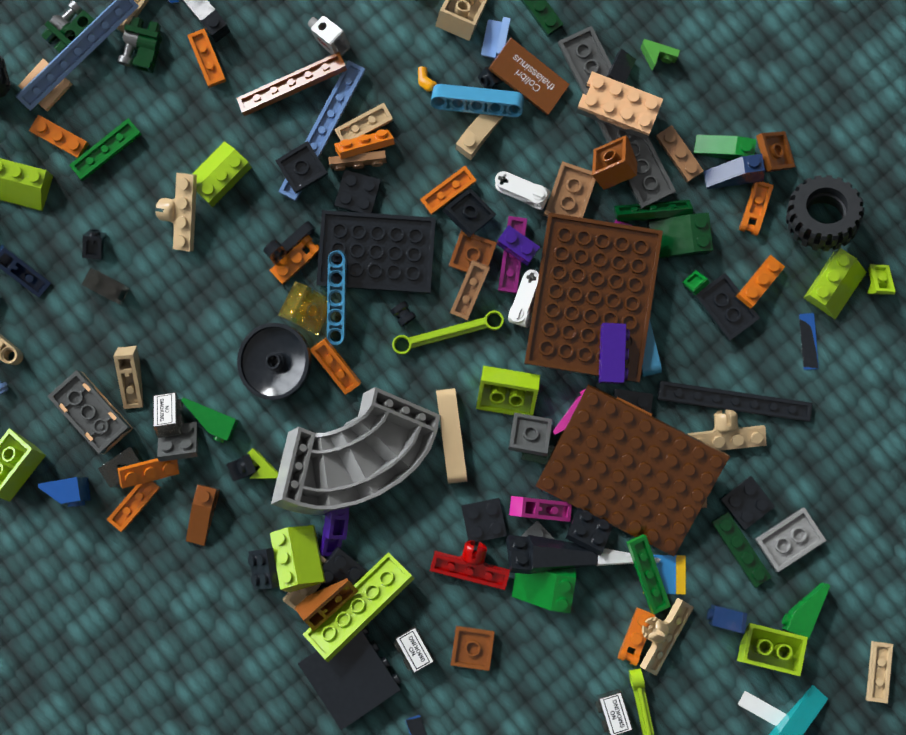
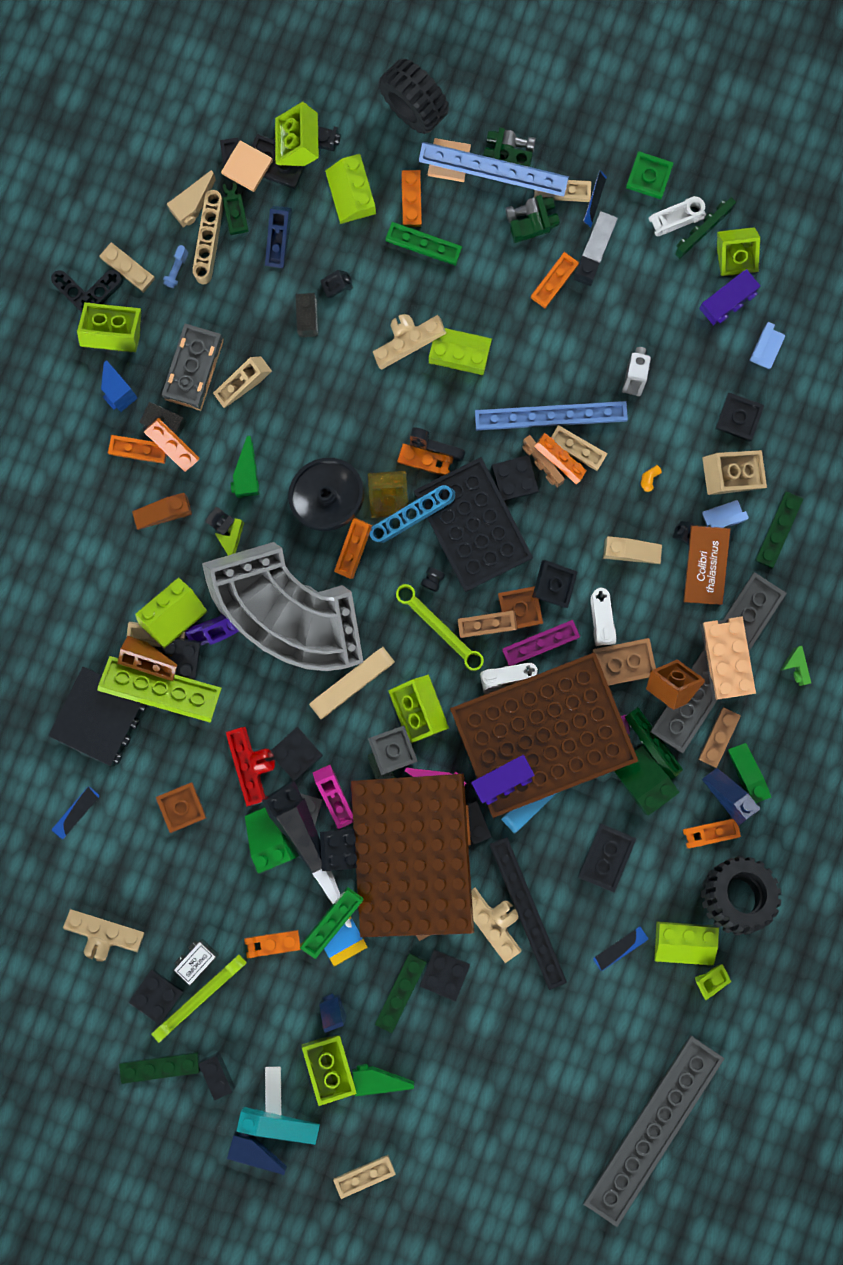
camera: 65 degrees right, 0 degrees up
brick [153,392,184,438] -> none
dark grey plate [157,422,199,462] -> none
plate [237,52,347,116] -> none
black plate [248,548,279,590] -> none
black plate [275,141,328,194] -> none
brick [394,625,435,673] -> none
orange plate [420,166,477,215] -> none
dark azure beam [430,84,524,117] -> none
dark purple brick [497,225,540,266] -> none
black tile [607,49,636,84] -> none
tan plate [640,598,694,676] -> none
green tile [682,270,710,295] -> none
orange plate [736,255,785,309] -> none
light grey plate [755,508,826,572] -> none
dark orange plate [756,131,795,172] -> none

